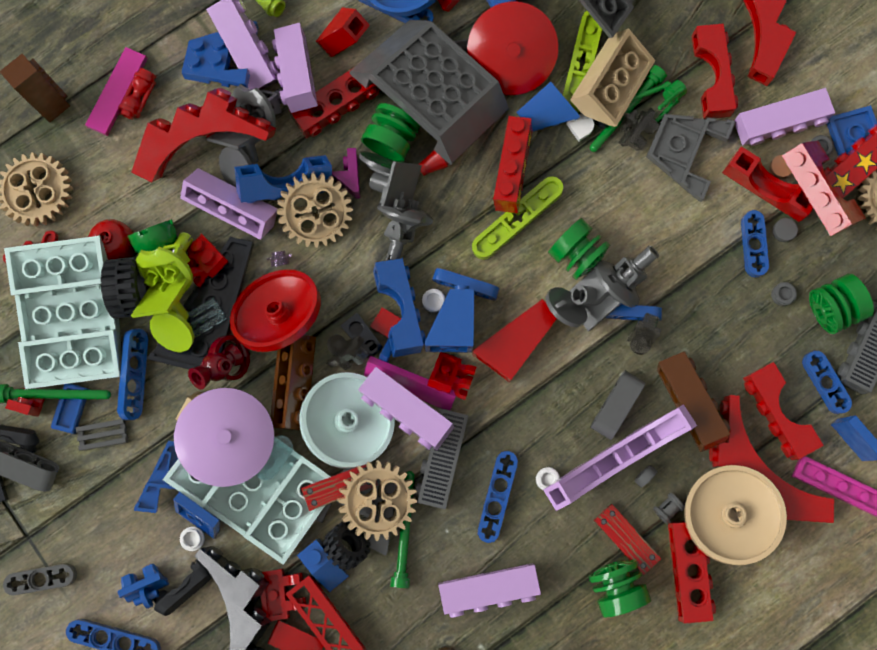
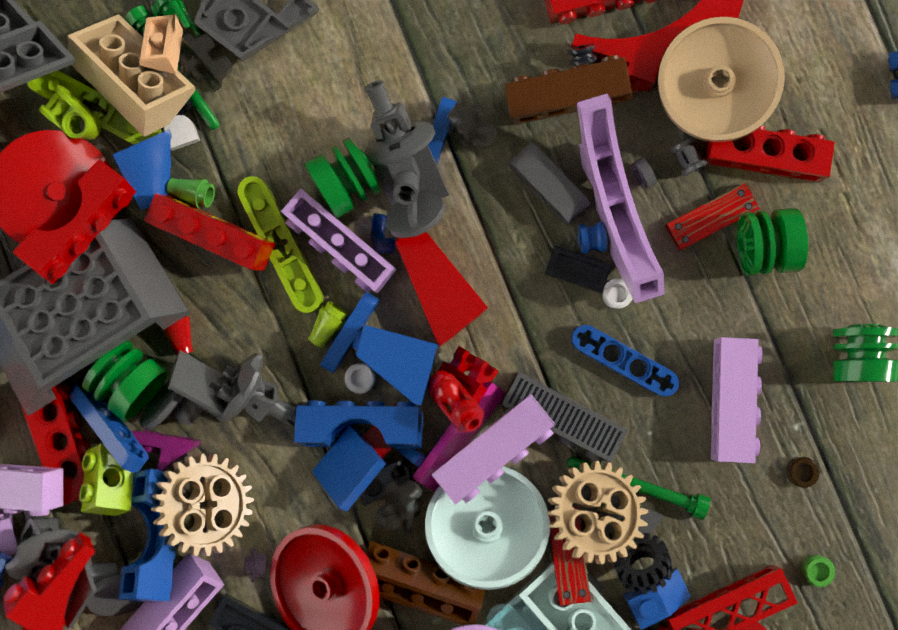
camera: 80 degrees left, 5 degrees up
none -> red arch [12,159,136,285]
none -> lime piece [39,85,102,140]
none -> blue beam [68,379,149,473]
none -> lime brick [79,444,134,516]
none -> light nougat slope [139,14,183,74]
none -> bright green cone [167,178,215,209]
none -> lavender brick [281,188,397,293]
none -> lime cone [308,301,348,348]
none -> blue tile [312,425,386,512]
none -> clear blue arm [370,213,395,254]
none -> red piece [427,371,484,433]
none -> black tile [544,245,611,294]
none -> black bush [567,44,597,66]
none -> blue wheel [578,222,607,254]

